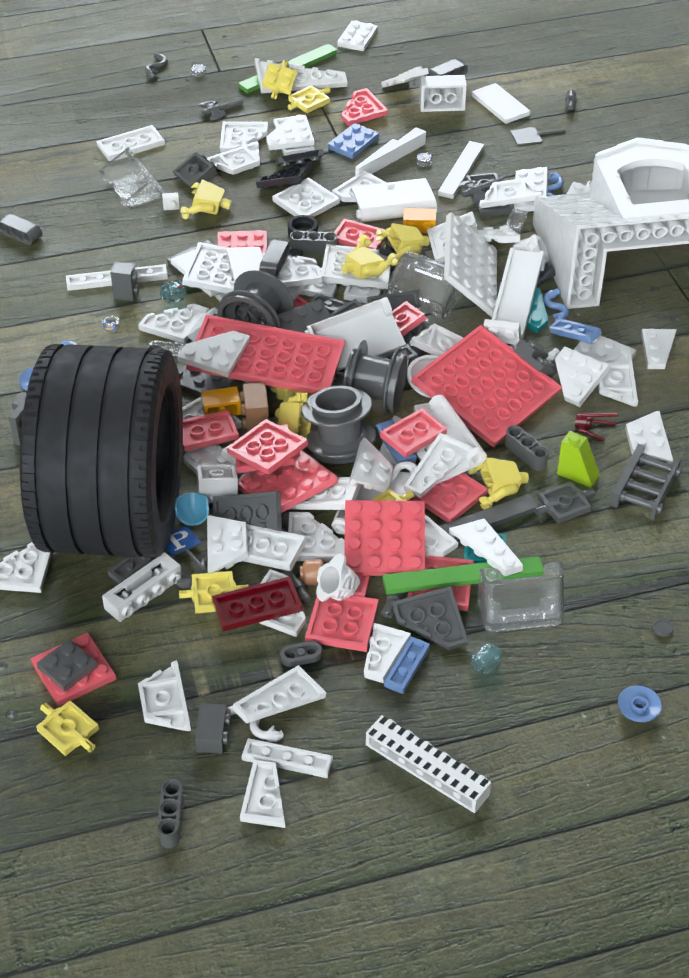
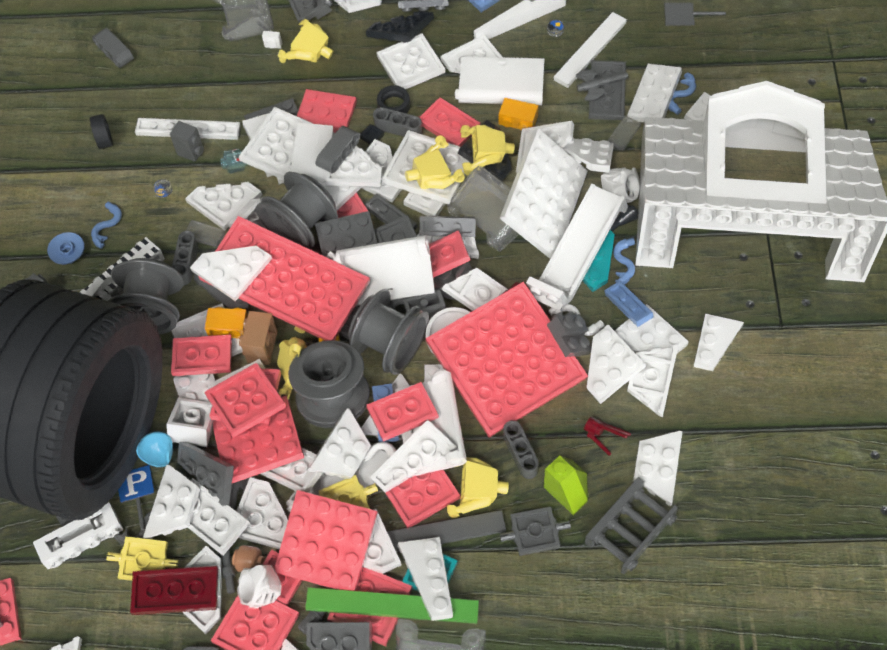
camera: 20 degrees right, 15 degrees up
white wing [480,178,542,208] -> none
none -> black tyre [90,114,113,149]

